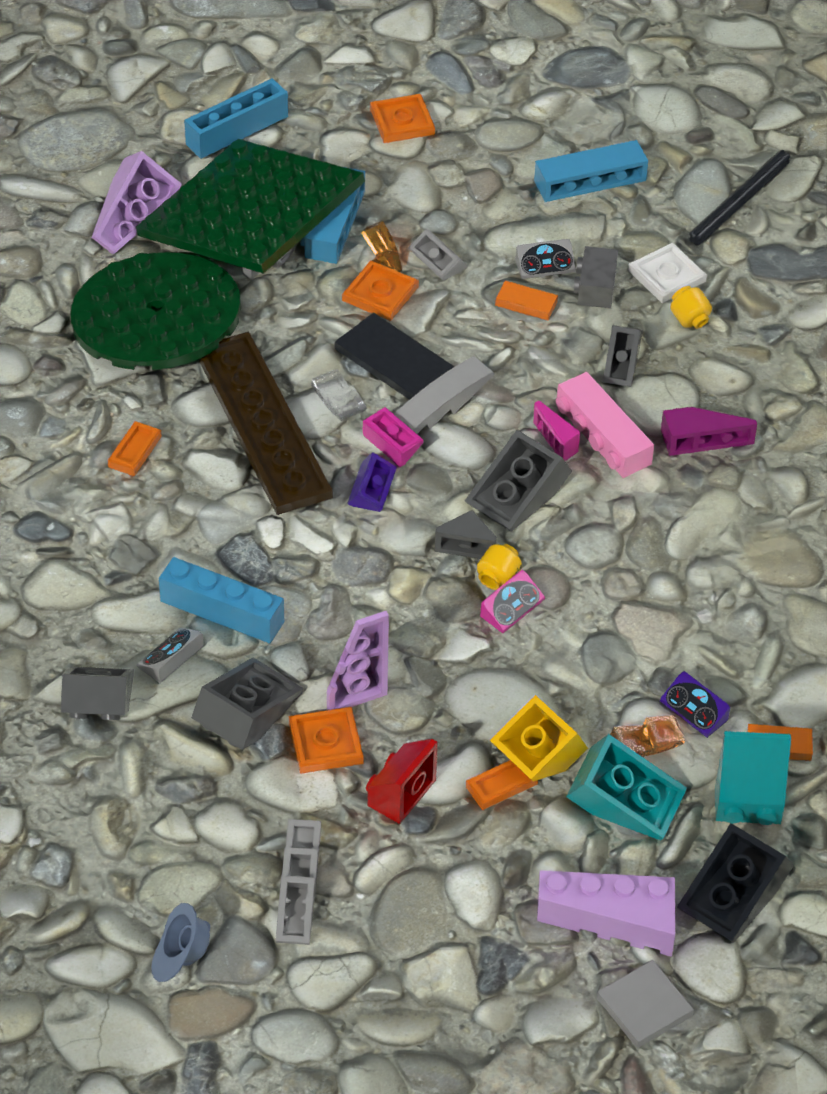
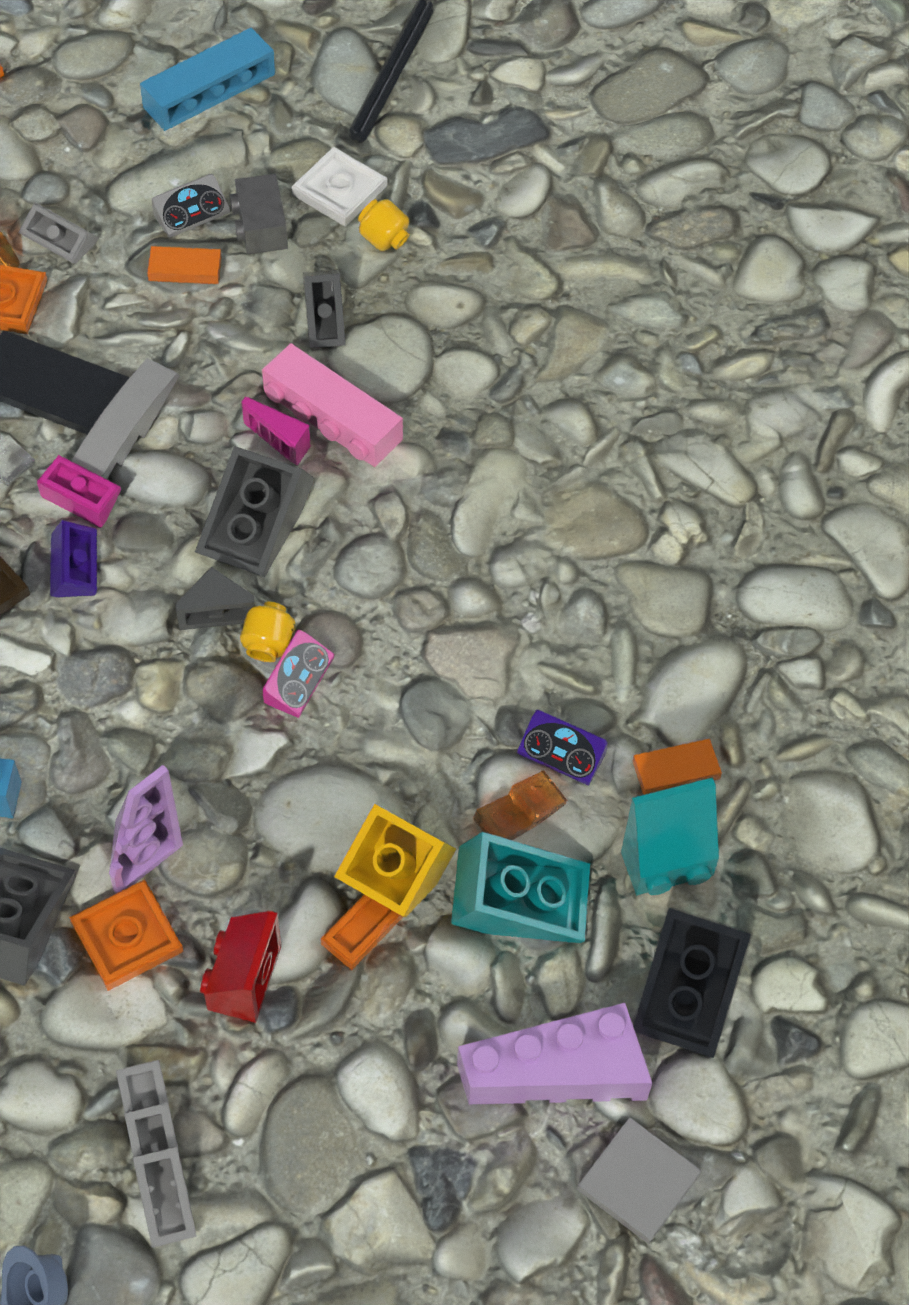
camera: 20 degrees left, 10 degrees up
magenta slope [660,407,757,456] -> none

